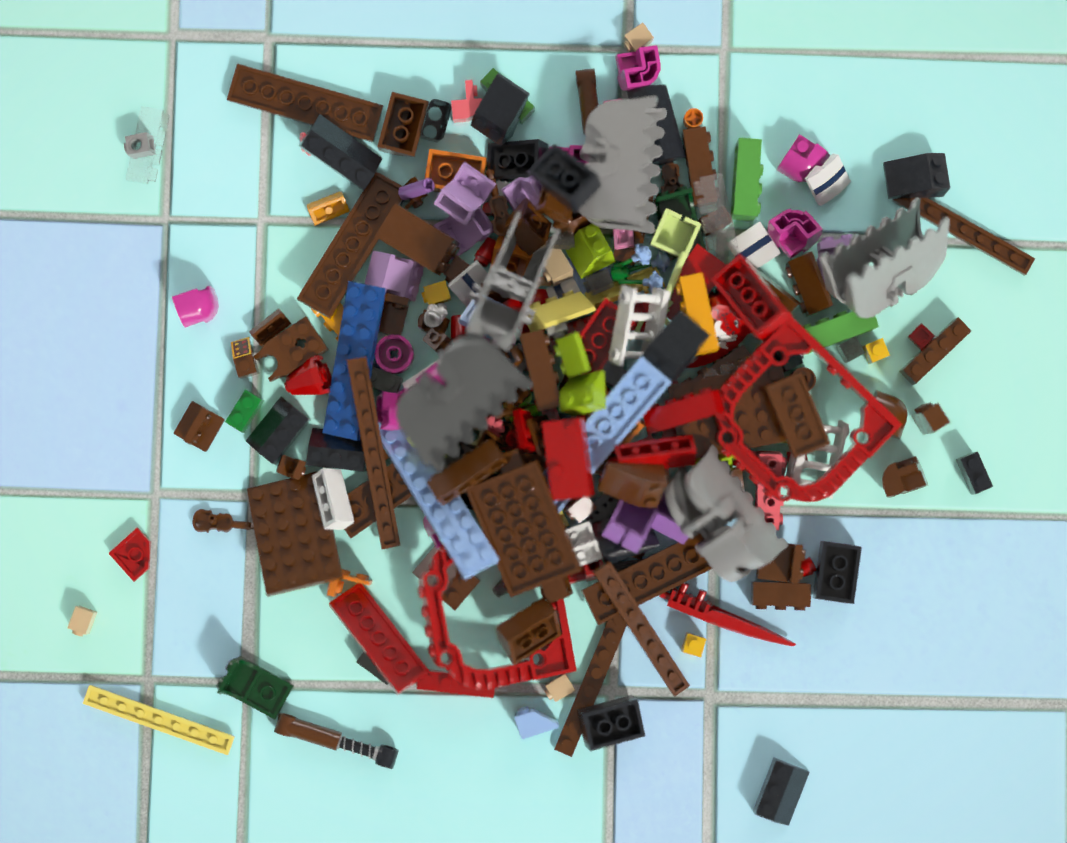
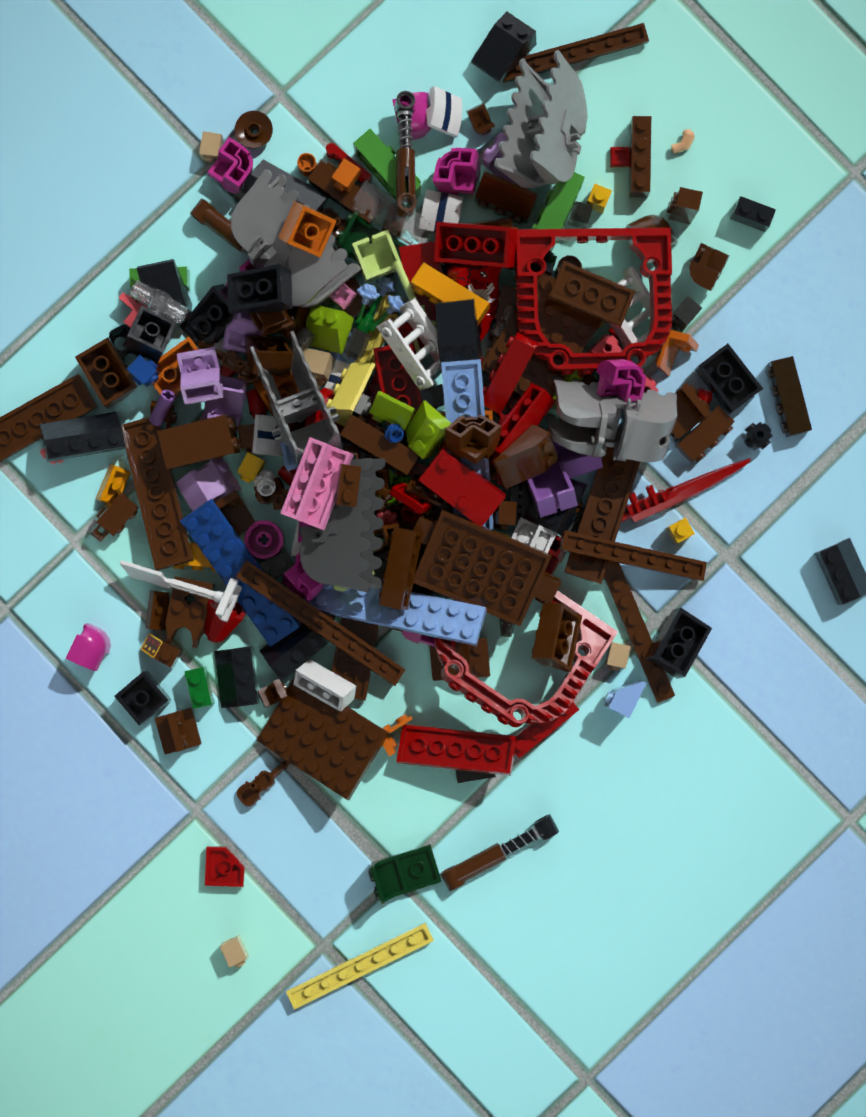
camera: 50 degrees left, 0 degrees up
none -> reddish brown brick [89,489,139,542]
none -> black brick [114,670,172,726]
none -> white piece [119,560,242,622]
none -> black brick [123,305,177,363]
none -> blue brick [127,355,160,387]
none -> clear piece [129,280,189,324]
none -> reddish brown dish [235,110,273,149]
none -> orange slope [278,201,336,257]
none -> bright pink slope [280,437,354,530]
none -> red plate [326,143,372,185]
none -> orange brick [331,158,361,192]
none -> reddish brown plate [335,464,361,507]
none -> blue plate [385,424,404,443]
none -> piece [394,91,417,218]
none -> reddish brown brick [445,415,501,464]
none -> reddish brown bracket [466,103,495,135]
none -> dark pink brick [596,359,646,402]
none -> orange bracket [656,330,699,376]
none -> light nougat arm [671,129,695,154]
none -> pearl dark grey brick [671,296,702,332]
none -> black brick [742,422,773,451]
none -> dark brown brick [766,356,812,438]

